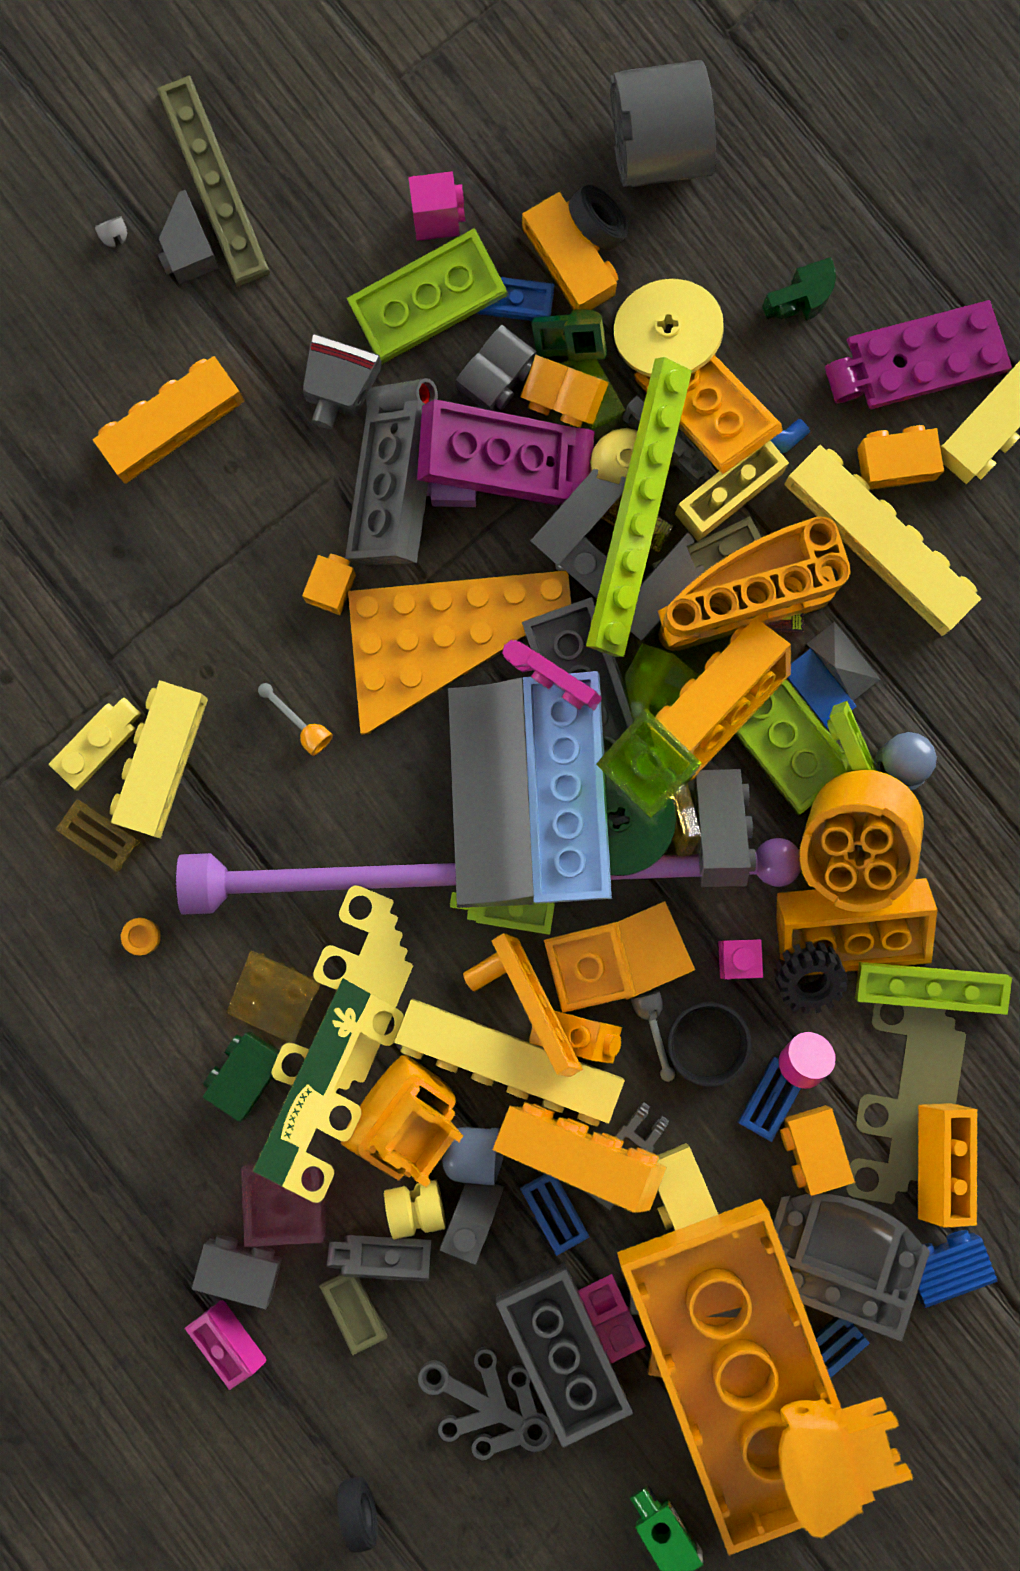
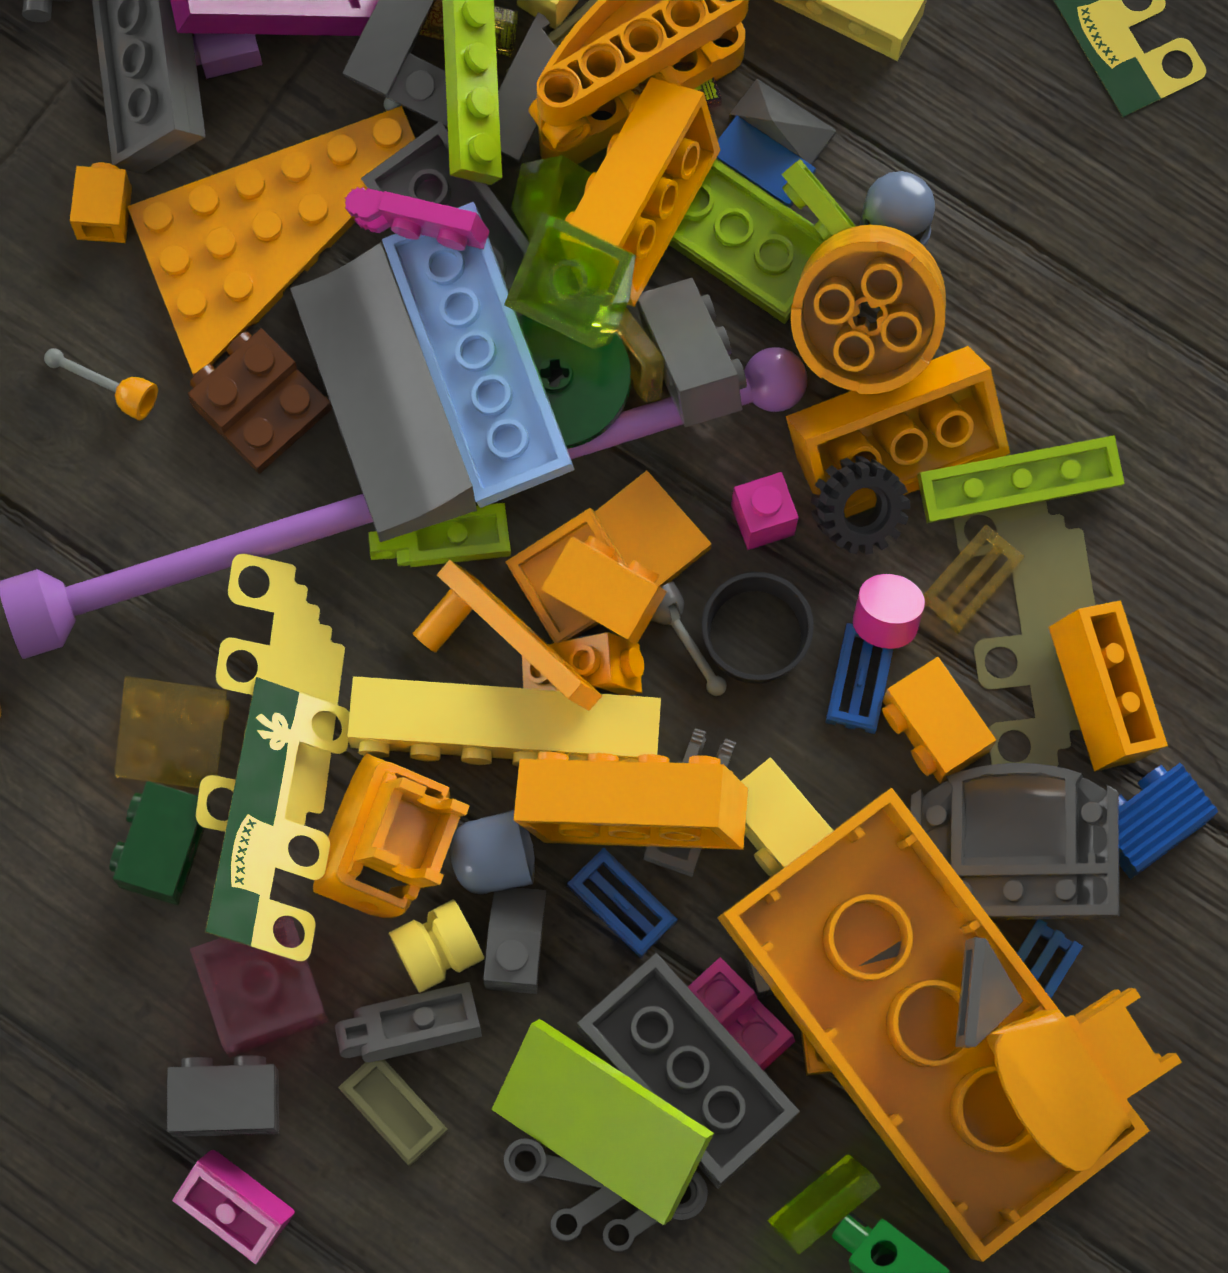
camera: 20 degrees left, 10 degrees down
none -> reddish brown plate [187,328,332,474]
none -> lime tile [492,1019,714,1225]
none -> light orange brick [541,535,667,645]
none -> clear neon green tile [768,1154,881,1255]
none -> clear yellow tile [923,524,1025,634]
none -> dark grey slope [955,937,1023,1048]

